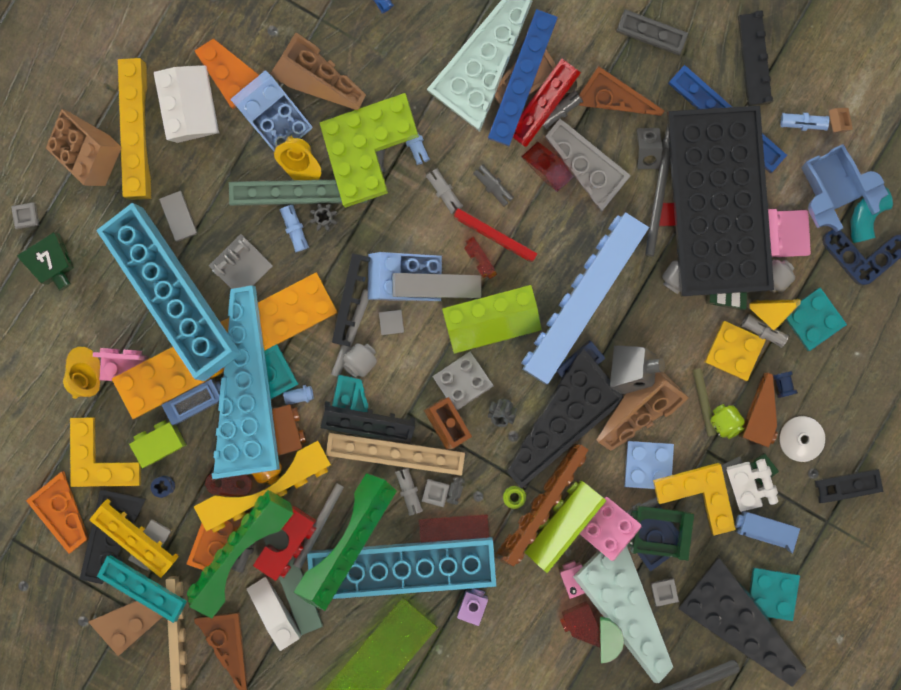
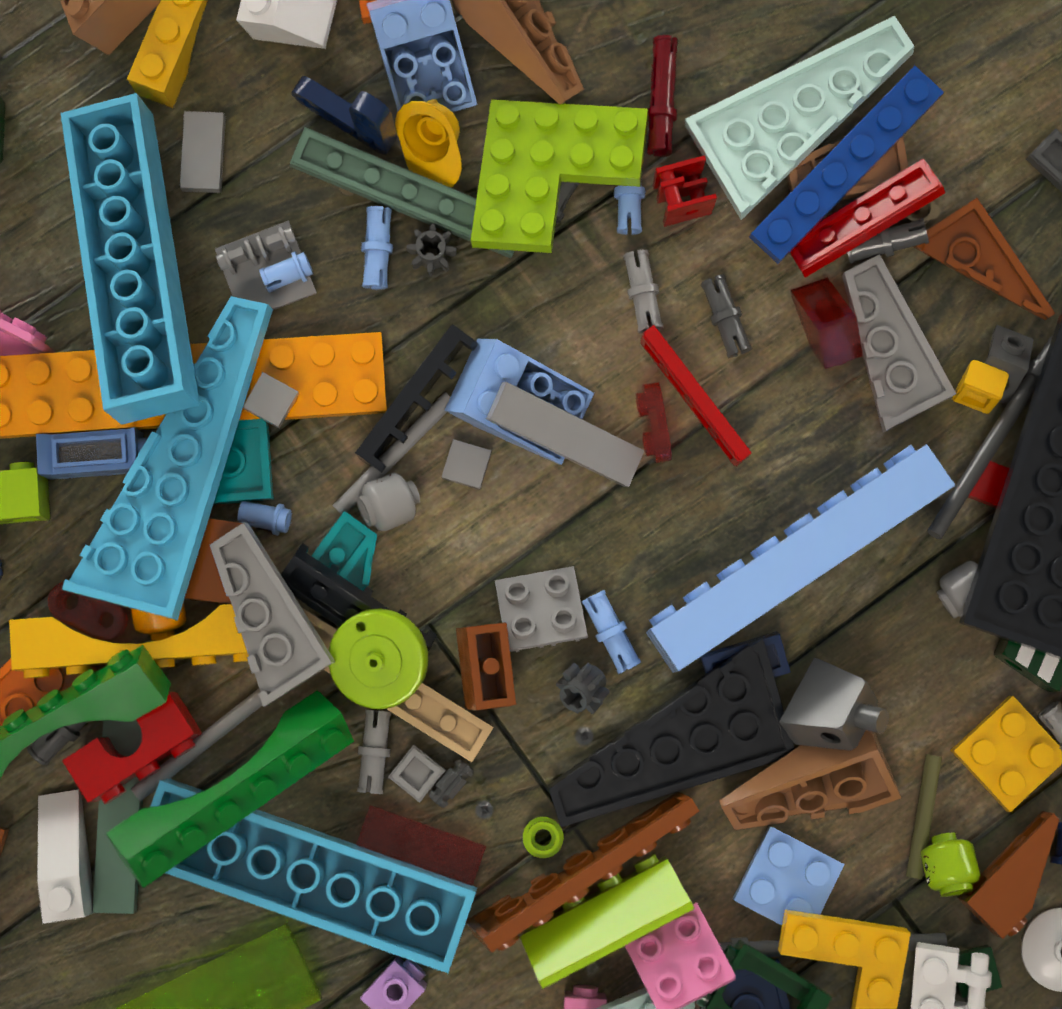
camera: 20 degrees right, 5 degrees down
lime slope [442,285,542,354] -> none
none -> light grey wing [210,522,335,708]
none -> light grey tile [243,372,299,429]
none -> light blue pin [259,251,313,293]
none -> dark blue beam [291,76,397,155]
none -> lime wheel [329,608,429,709]
none -> light blue pin [581,590,641,674]
none -> dark red pin [647,35,678,157]
none -> red piece [652,155,717,227]
none -> yellow slope [952,360,1009,414]

